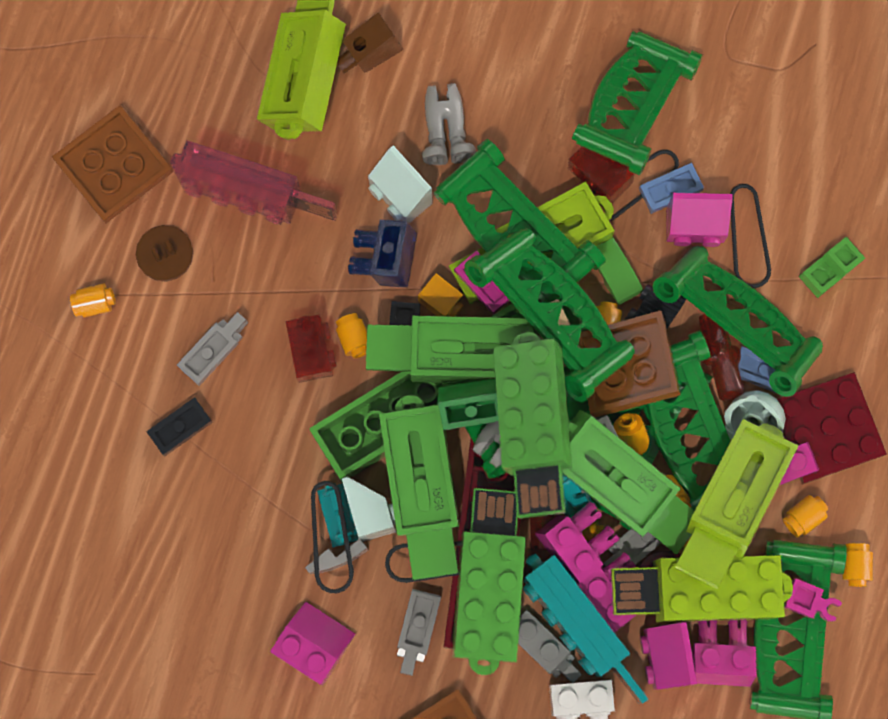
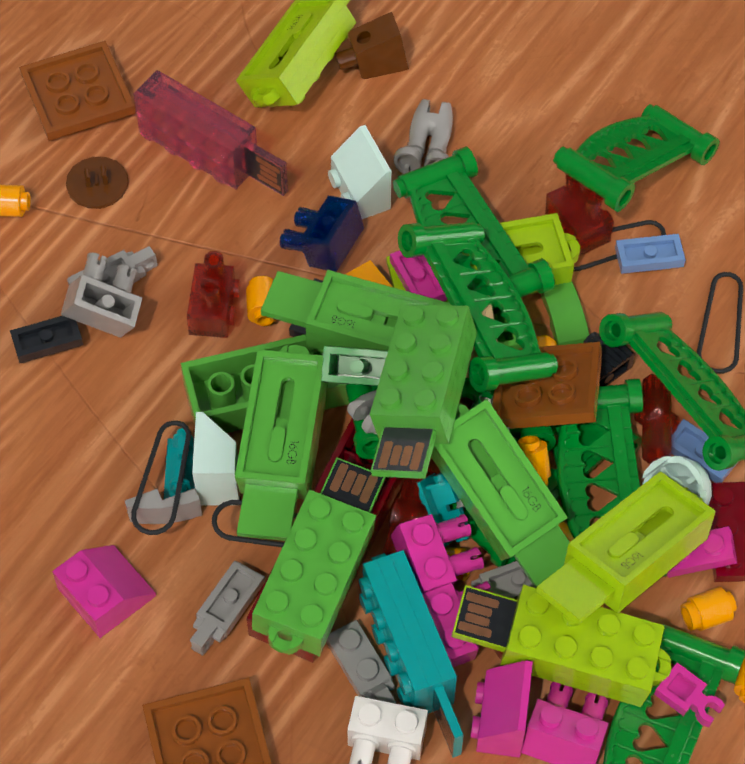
camera: 15 degrees right, 20 degrees down
dark pink slope [666,193,732,247] -> none
none -> light grey brick [60,253,142,338]

